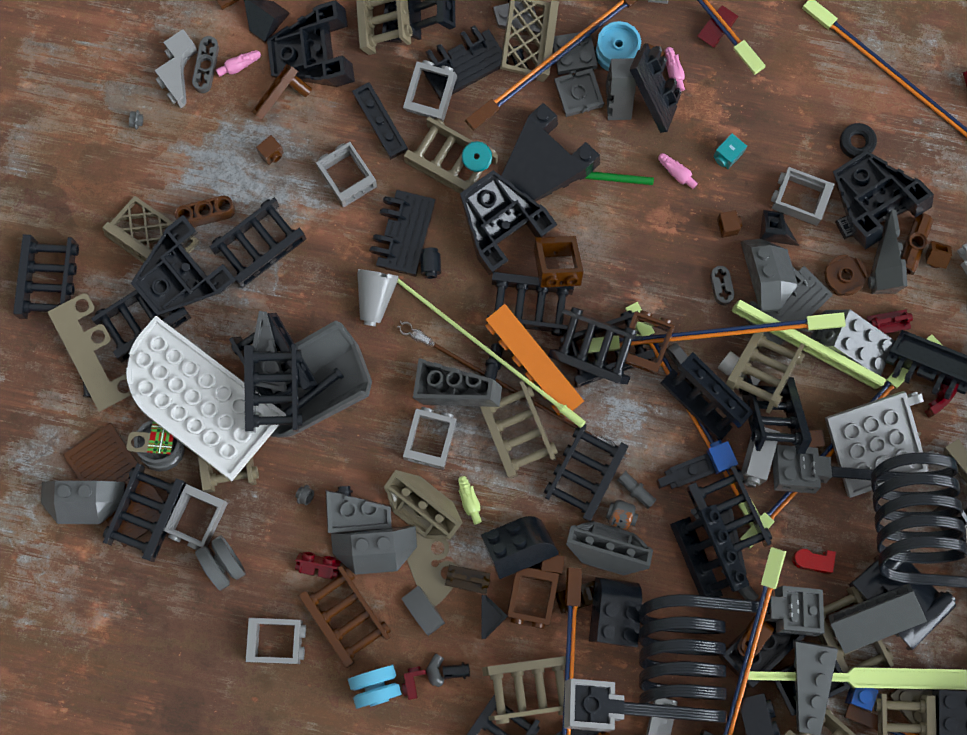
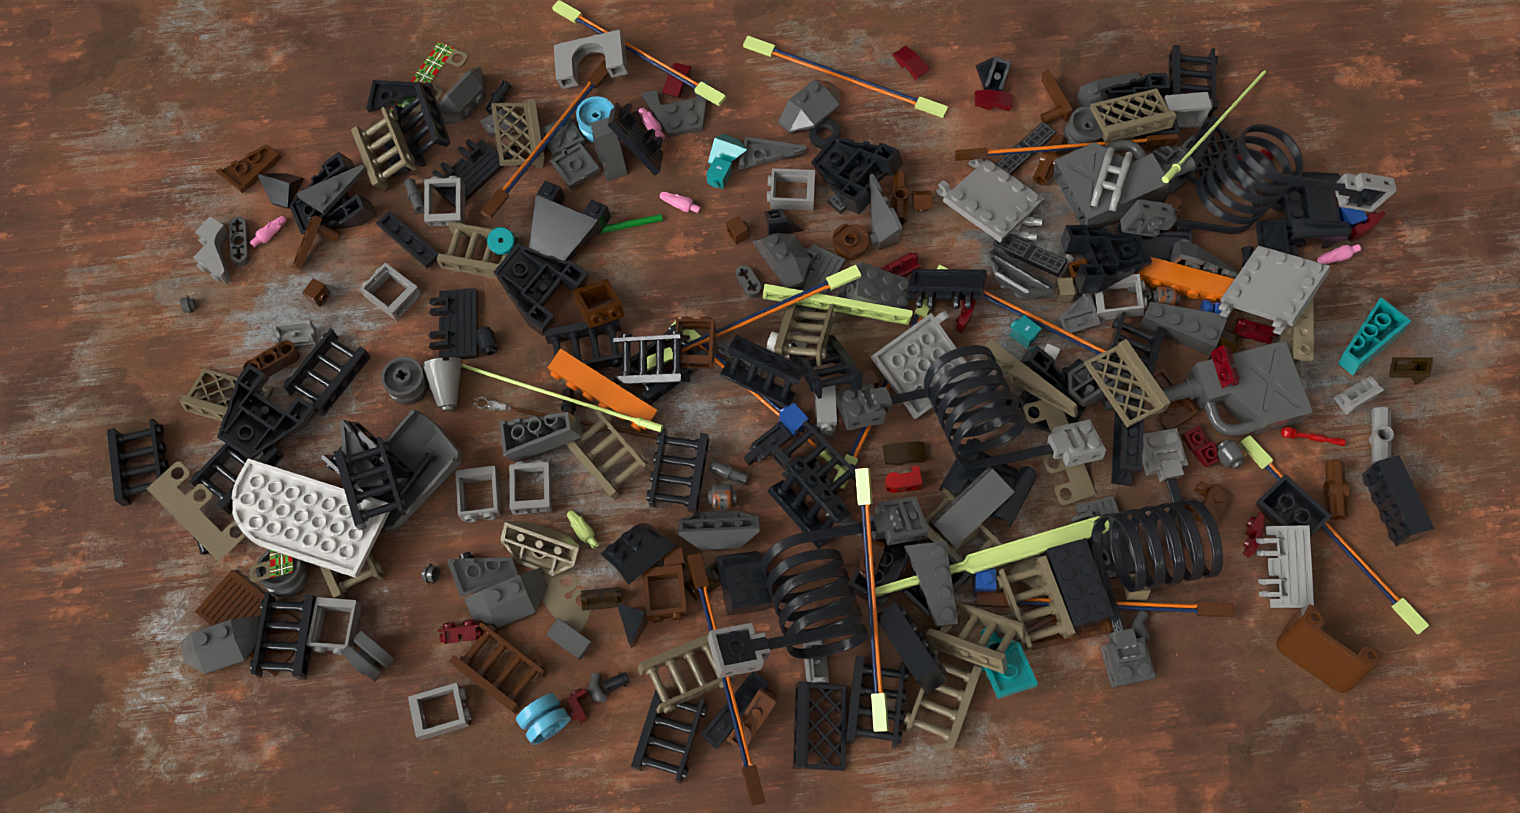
camera: 15 degrees left, 10 degrees down
none -> light grey hinge [272,320,317,348]
none -> dark grey wing [297,164,367,215]
none -> dark grey wheel [381,356,429,405]
none -> dark grey pin [404,178,424,213]
none -> light grey window [456,466,501,523]
none -> dark grey wing [641,80,708,137]
none -> slope [708,134,747,164]
none -> dark grey wing [739,136,806,169]
none -> dark grey wedge [778,79,840,133]
none -> dark brown slope [882,442,927,465]

